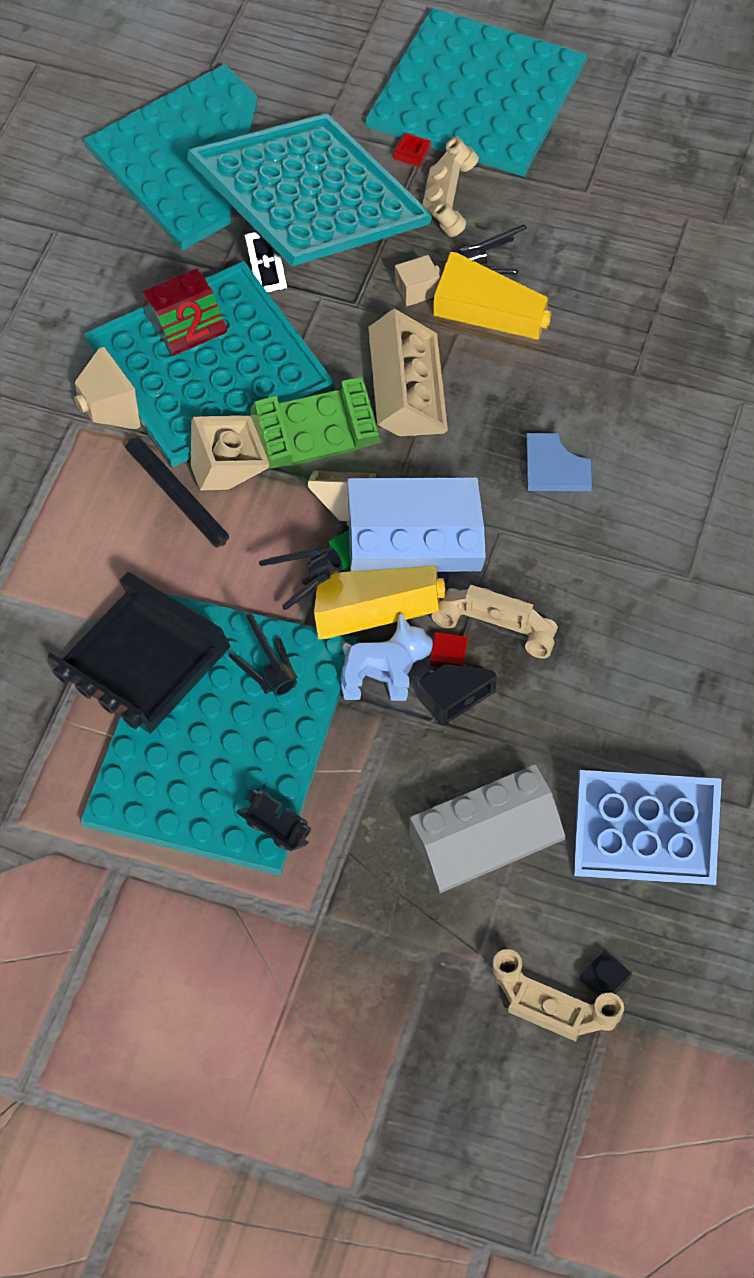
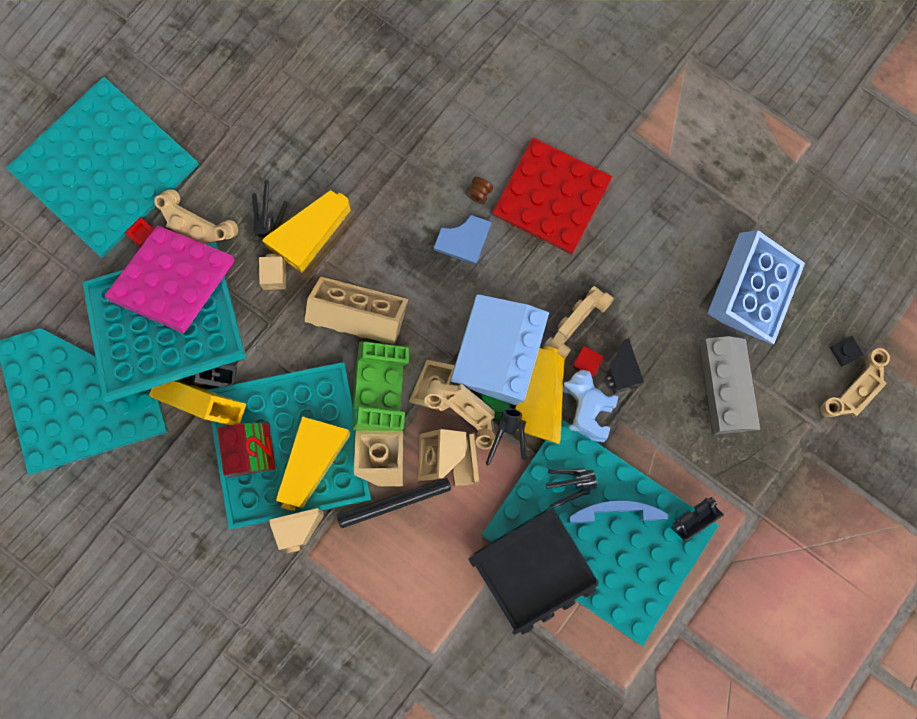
camera: 75 degrees left, 20 degrees up
none -> dark pink plate [105,225,235,334]
none -> yellow slope [149,380,246,425]
none -> yellow slope [276,417,350,511]
none -> tan slope [418,429,468,481]
none -> tan plate [424,380,495,449]
none -> tan panel [453,434,479,487]
none -> reddish brown wheel [465,176,493,204]
none -> red plate [492,138,613,255]
none -> medium blue slope [567,501,668,523]

